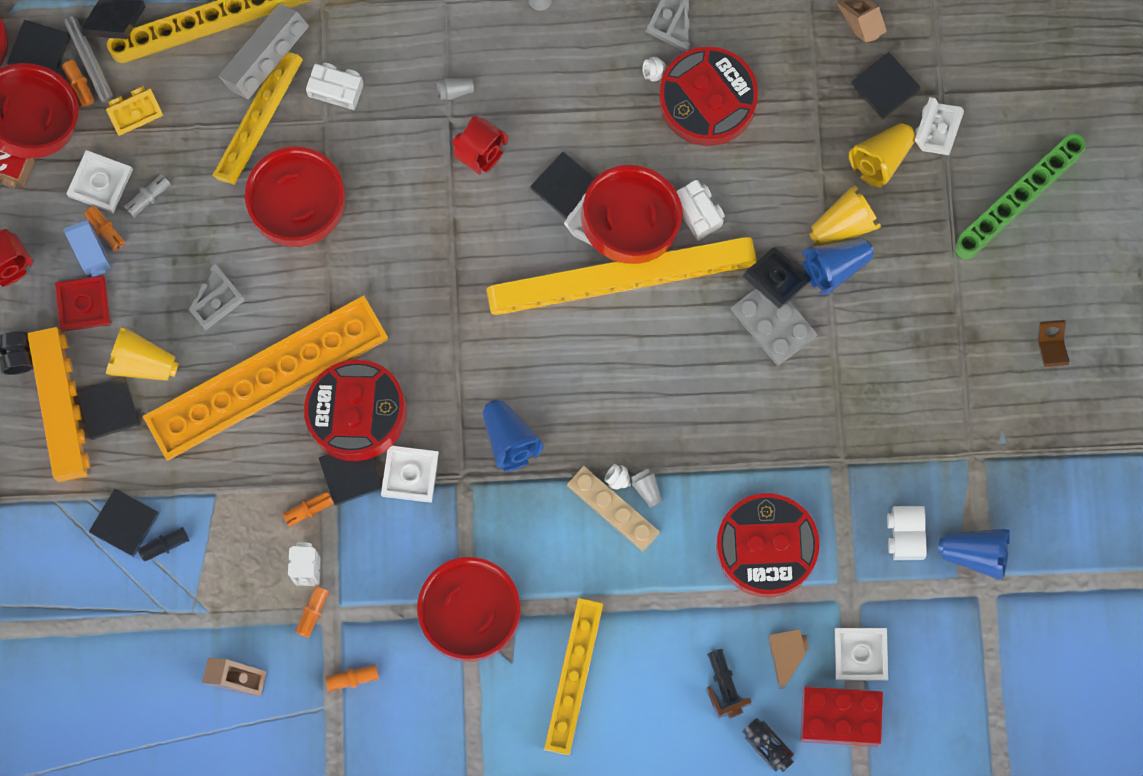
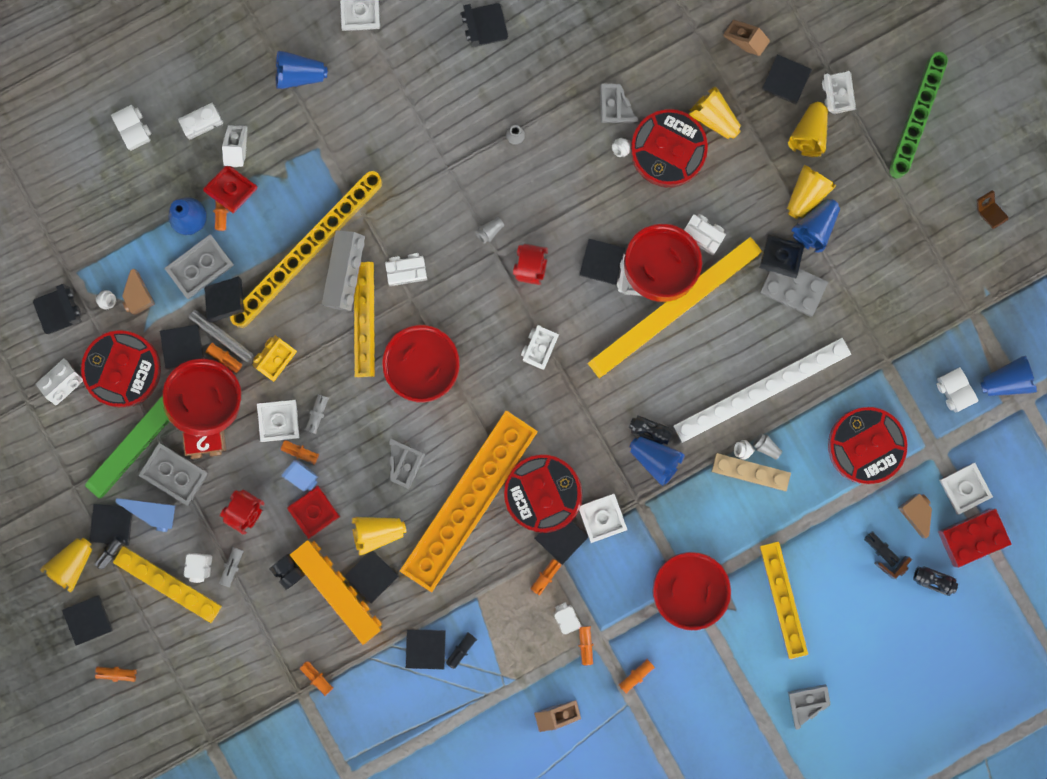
camera: 30 degrees left, 10 degrees up
none -> white bracket [521,325,559,370]
none -> black piece [629,415,673,445]
none -> white plate [673,338,851,443]
none -> yellow cone [688,86,741,139]

